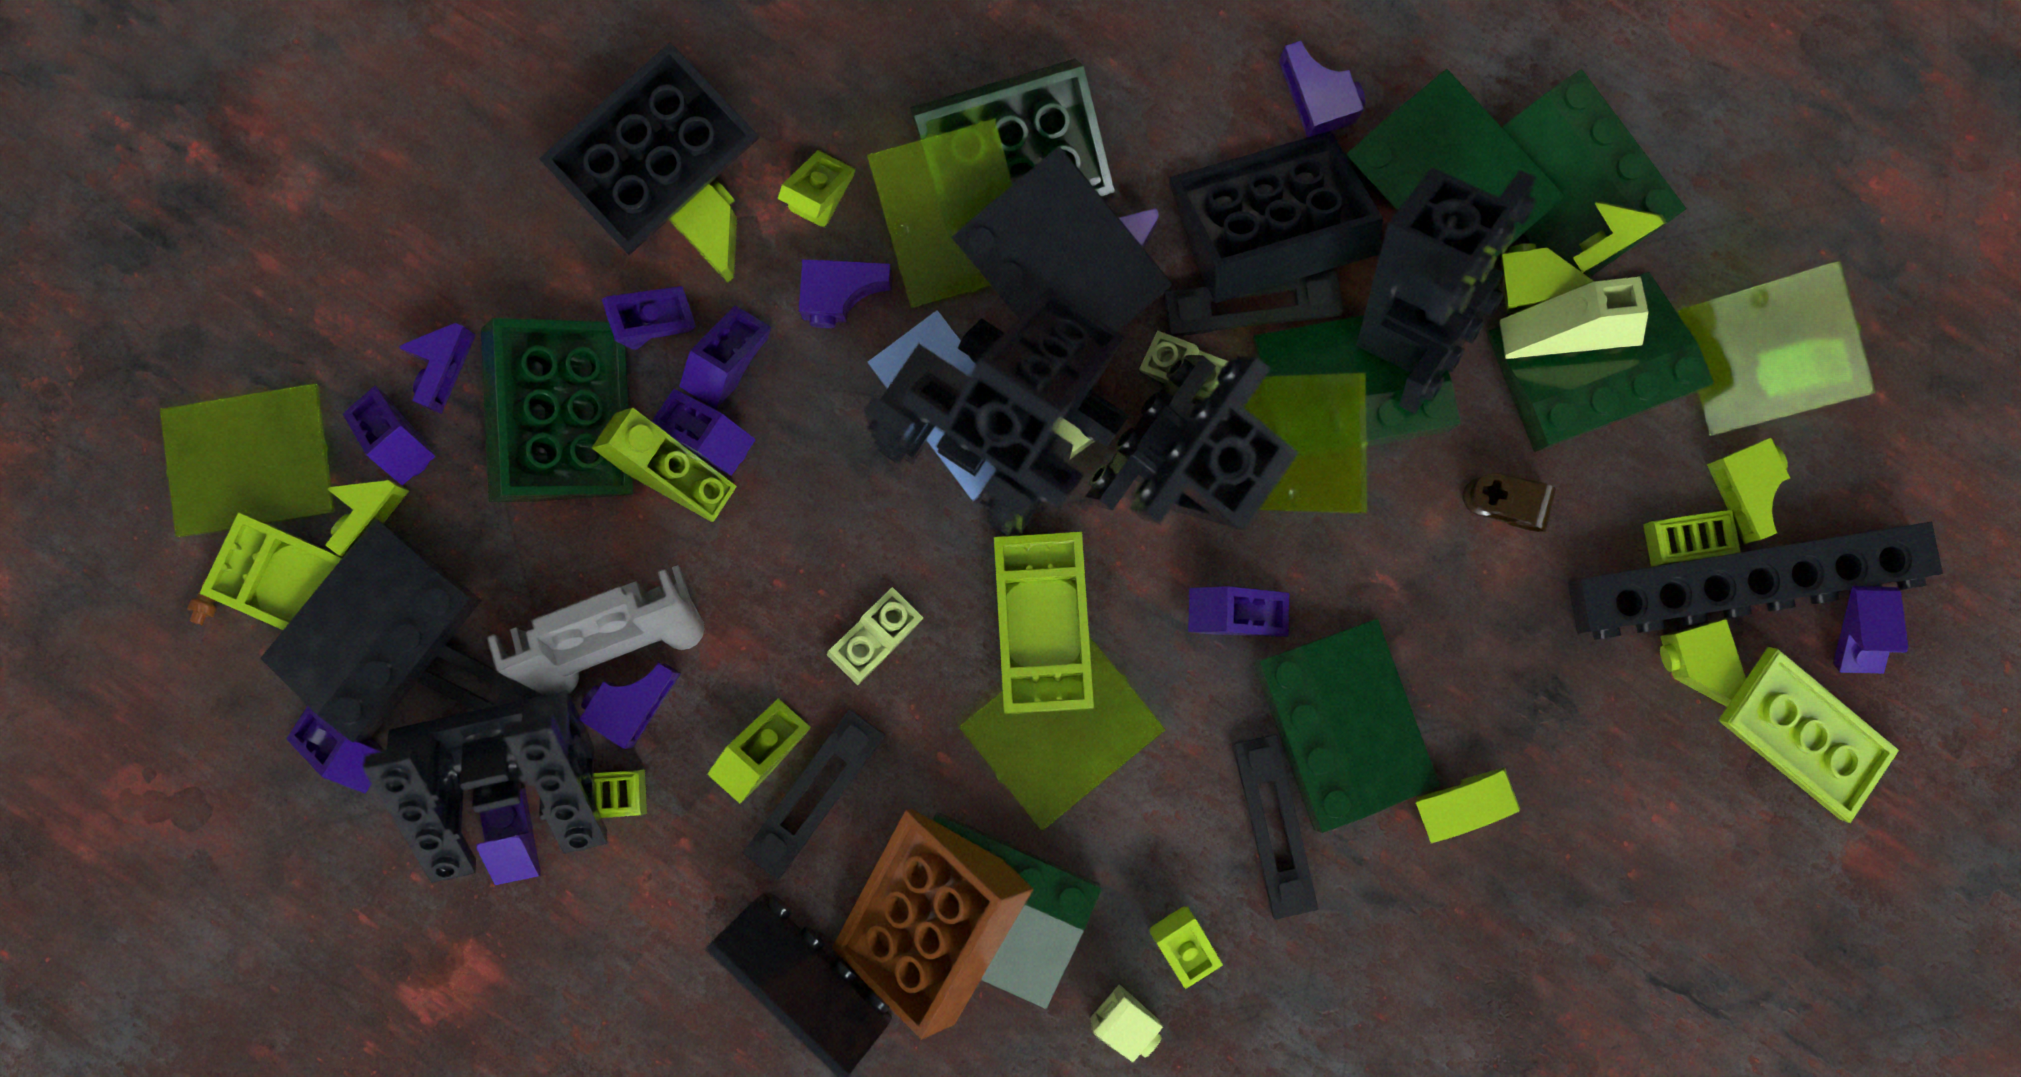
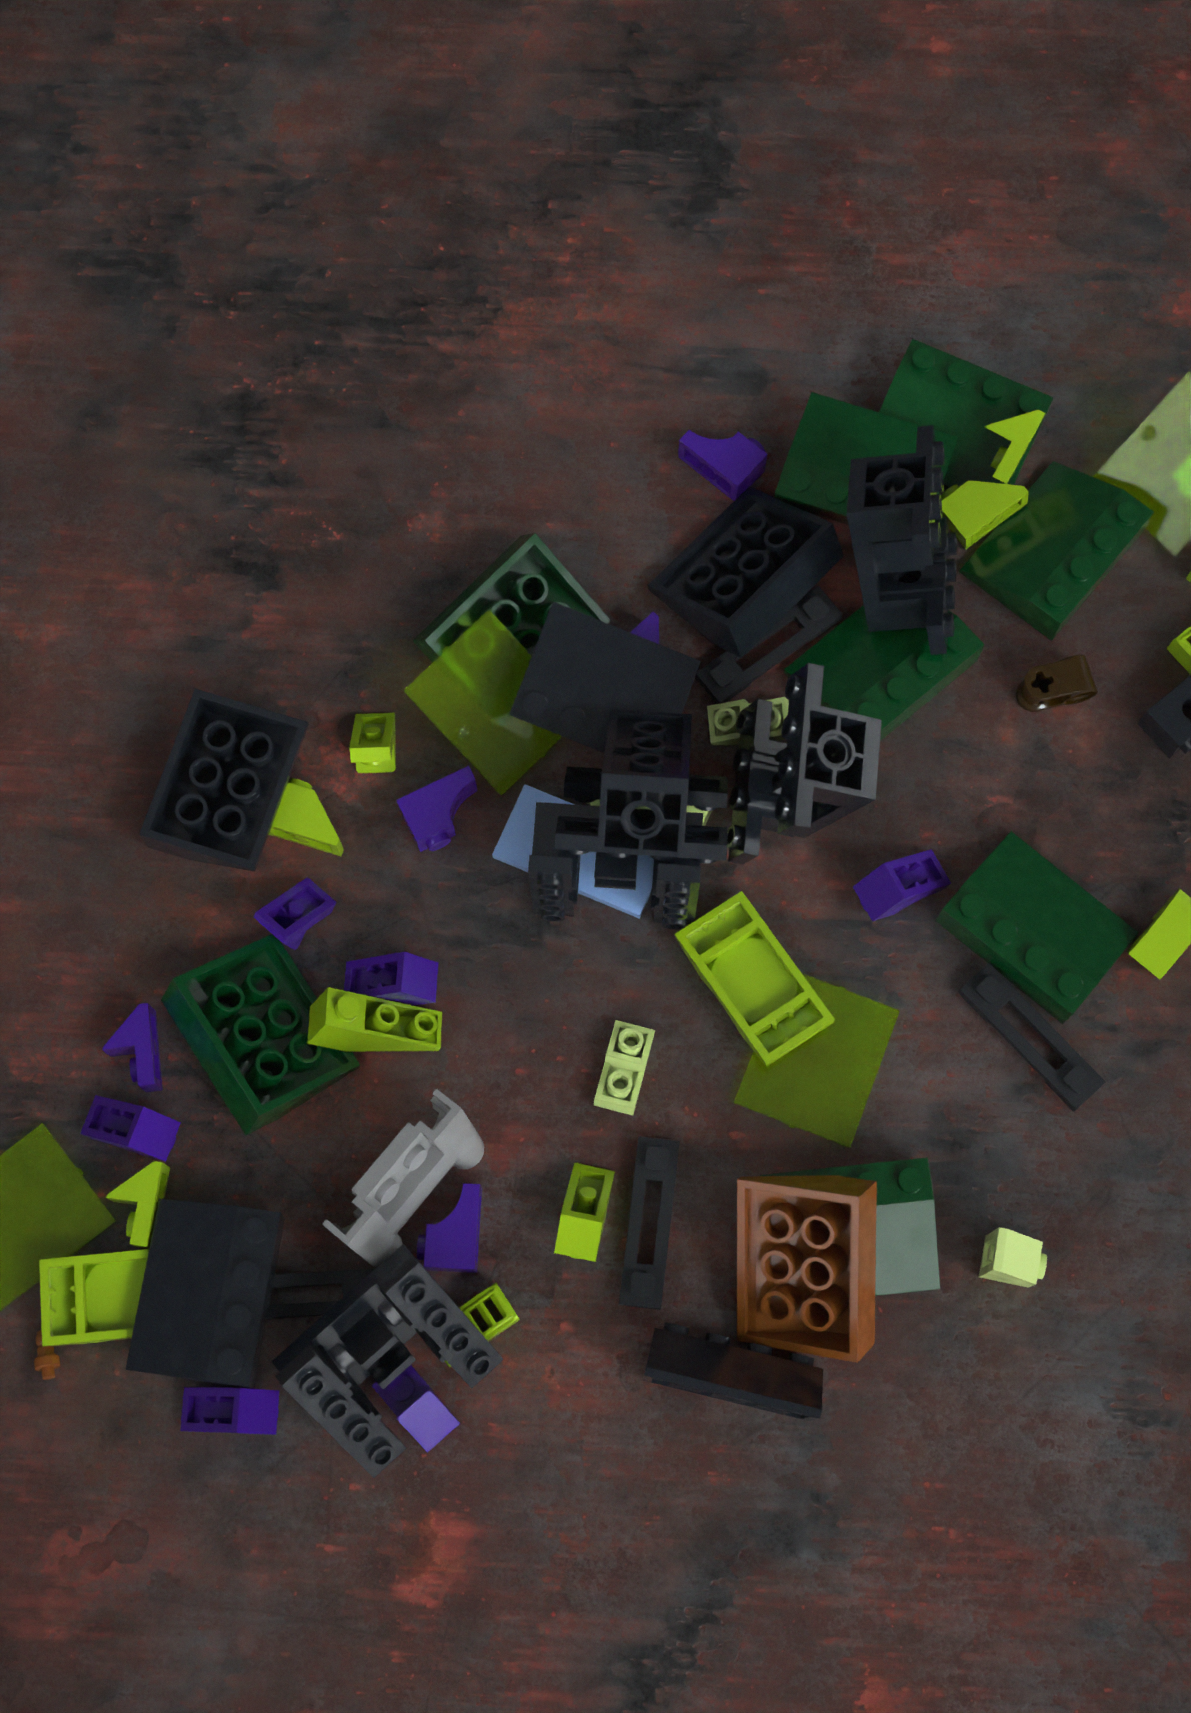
camera: 30 degrees left, 10 degrees down
dark purple arch [679,305,772,409] -> none
lime slope [1149,906,1223,989] -> none
clear neon green piece [1243,373,1368,513] -> none
yellowish green slope [1500,277,1648,359] -> none

